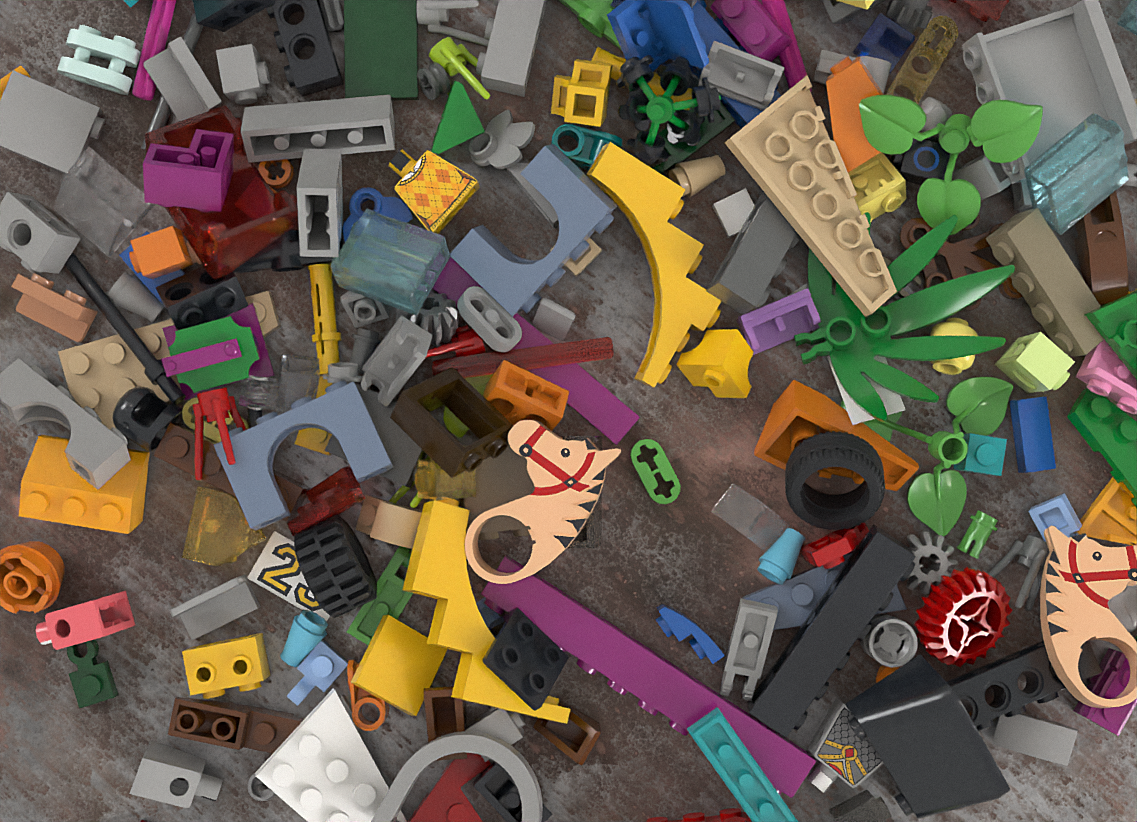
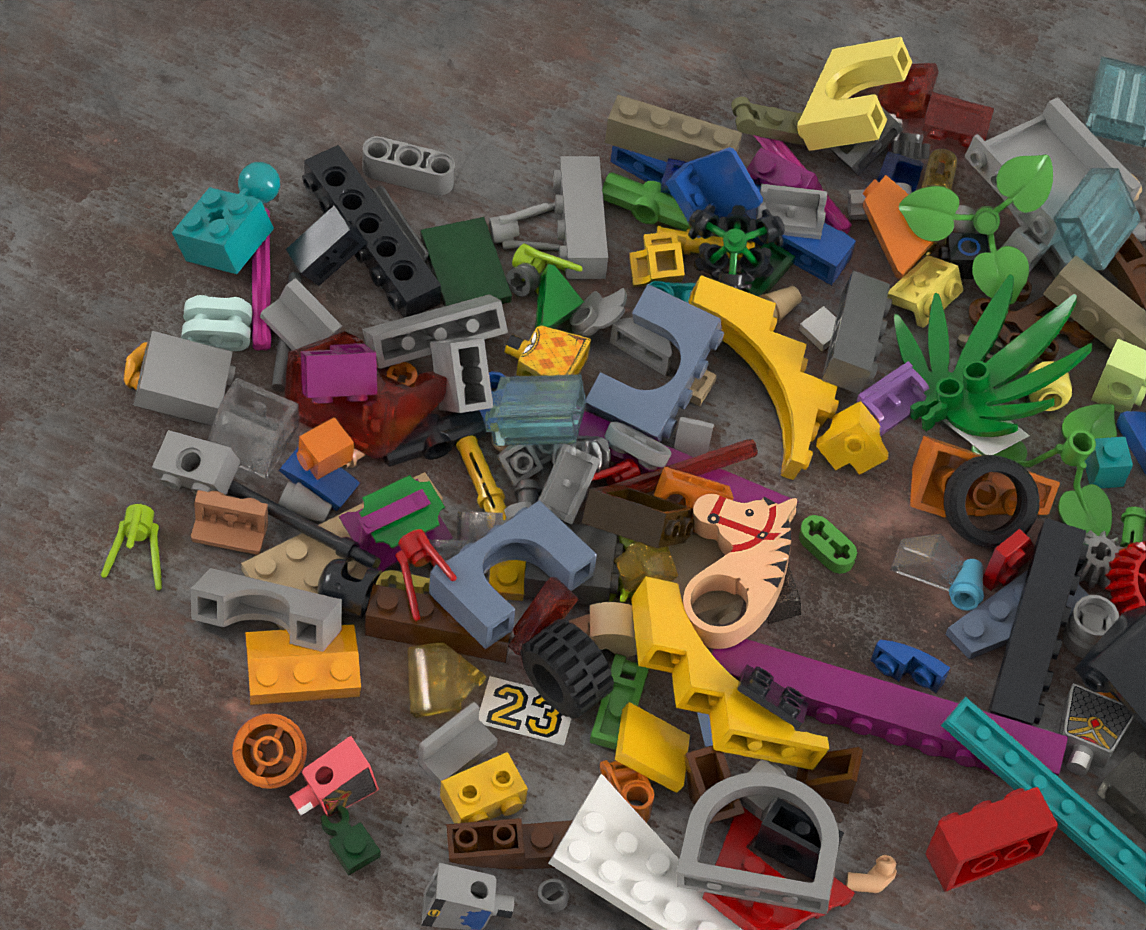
camera: 20 degrees left, 30 degrees down
black brick [155,257,249,331] -> none
light grey brick [216,44,270,105] -> none
medium azure cone [280,610,328,667] -> none
light blue plate [287,639,348,706] -> none
light grey hinge [720,598,778,701] -> none
tan wing [725,75,897,317] -> none

